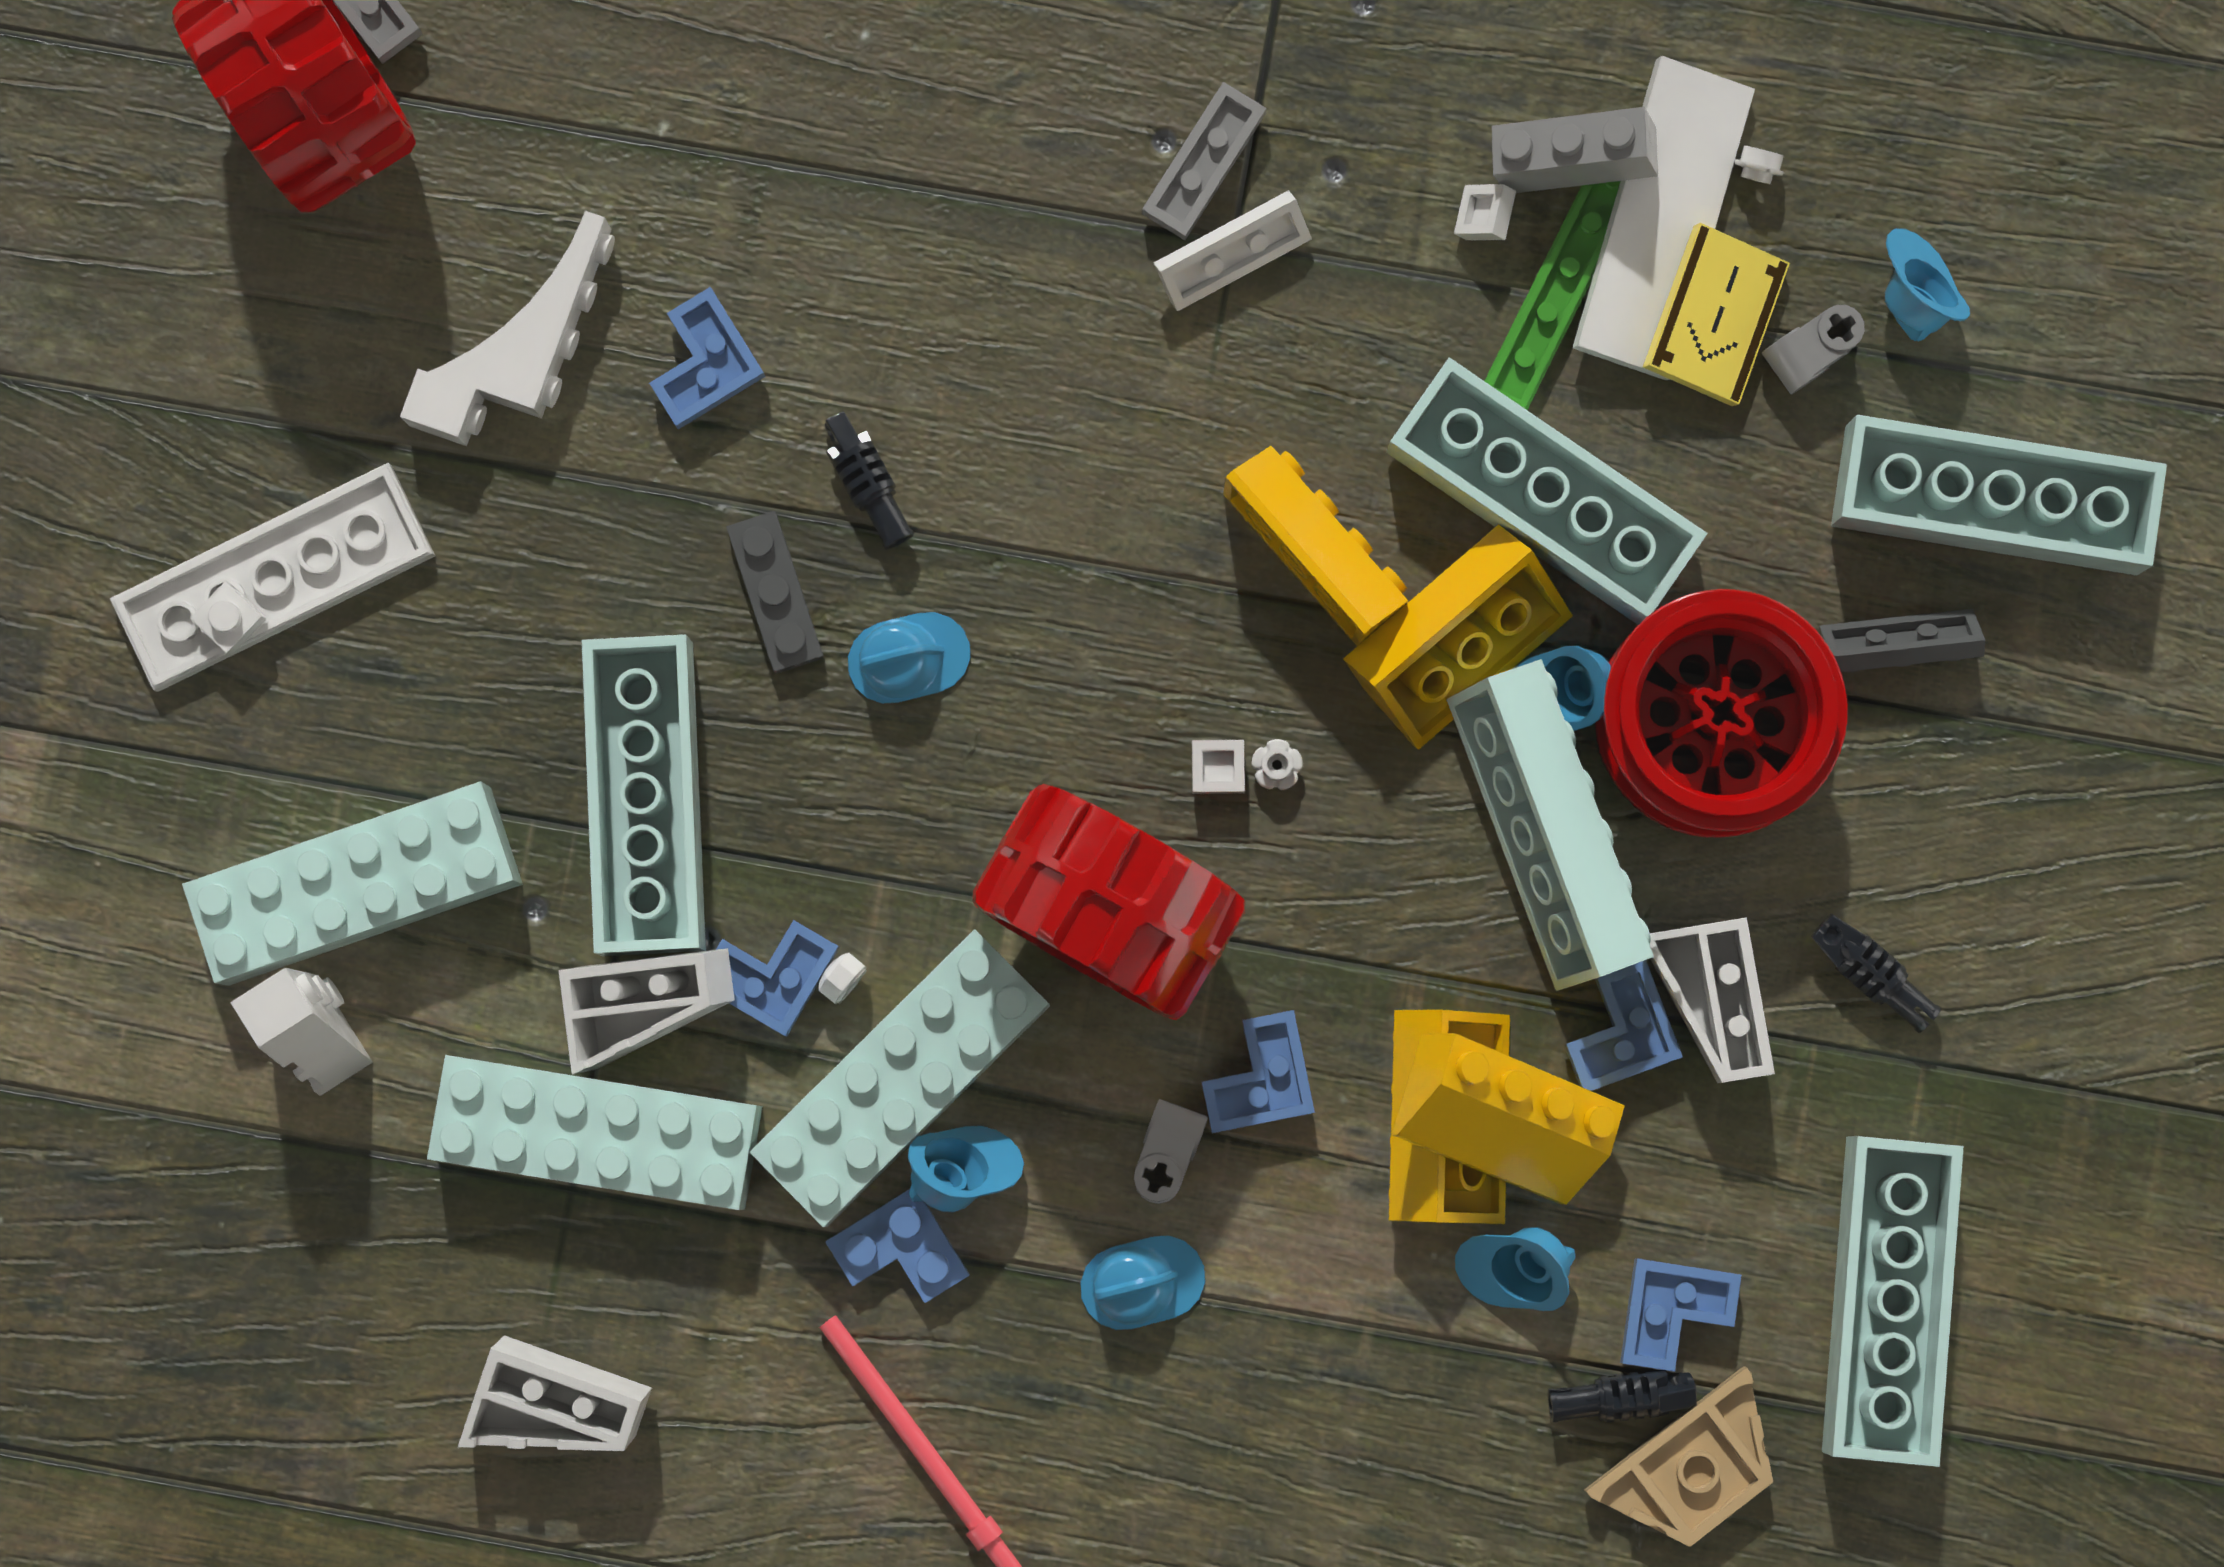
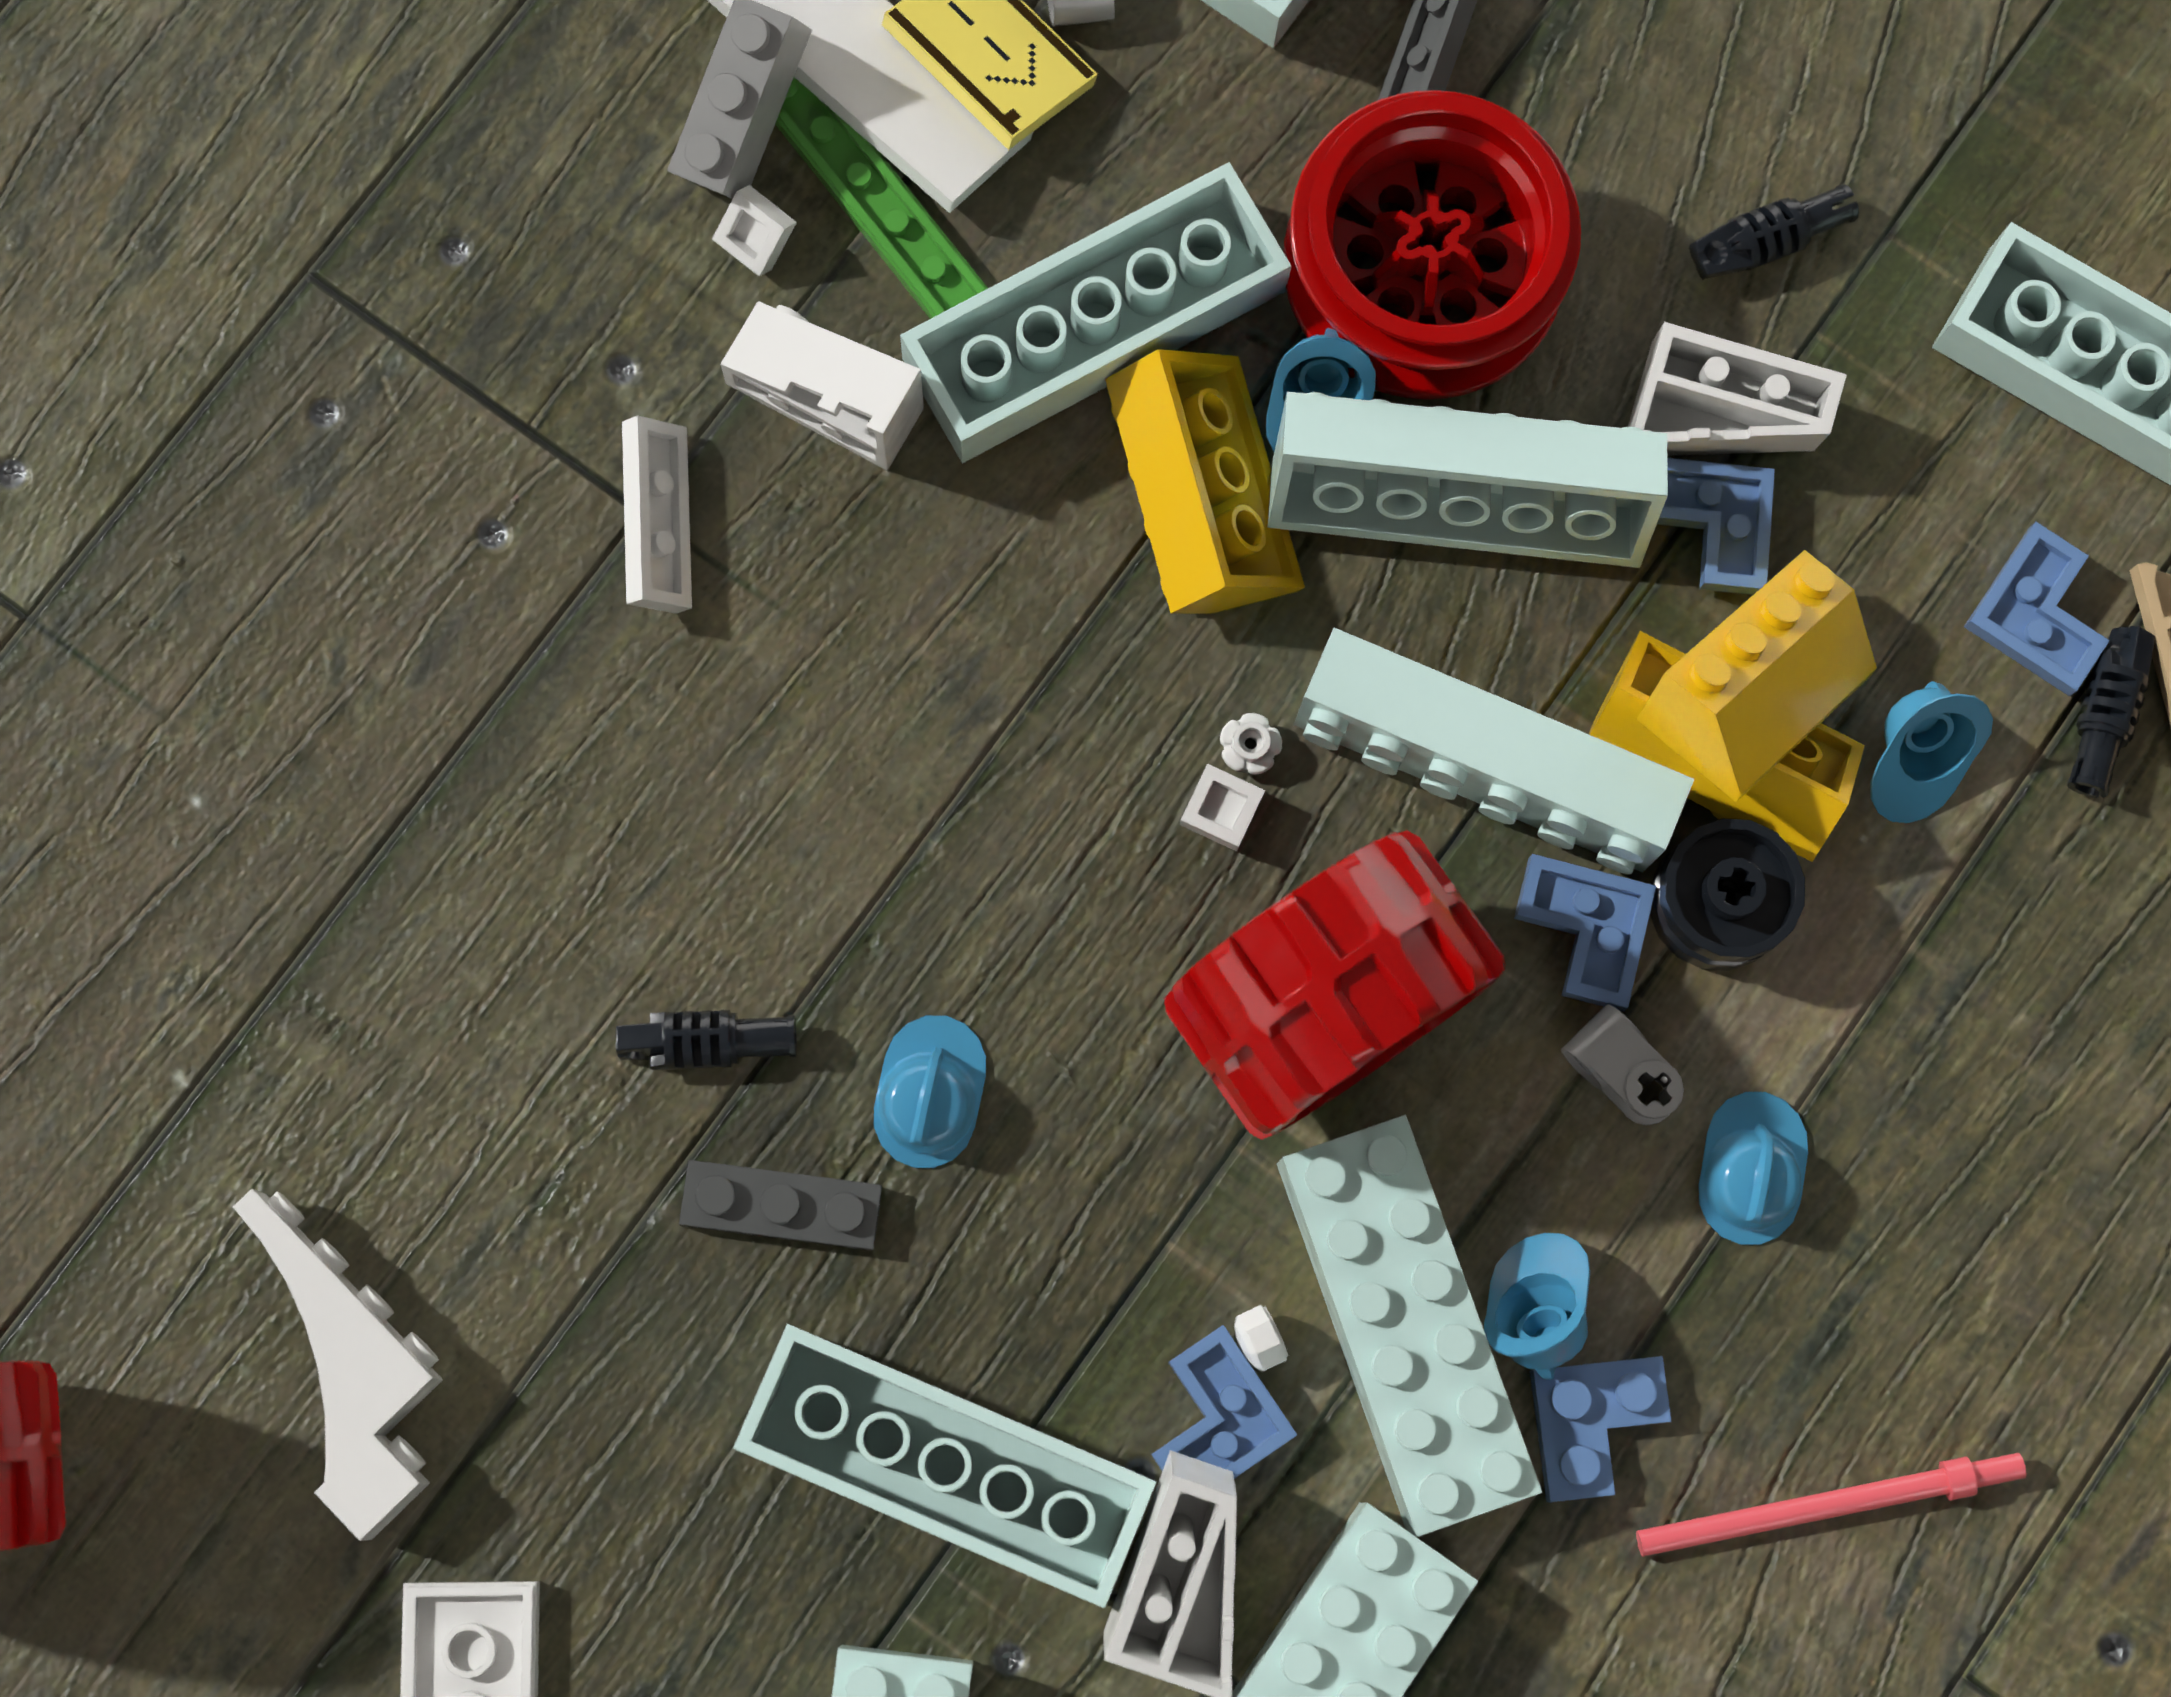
camera: 75 degrees left, 5 degrees down
medium blue plate [650,287,766,430] -> none
light grey plate [1142,82,1267,240] -> none
yellow slope [1223,446,1408,646] -> none
none -> white wedge [721,301,924,471]
none -> light aqua brick [1294,628,1694,874]
none -> black wheel [1650,818,1805,971]

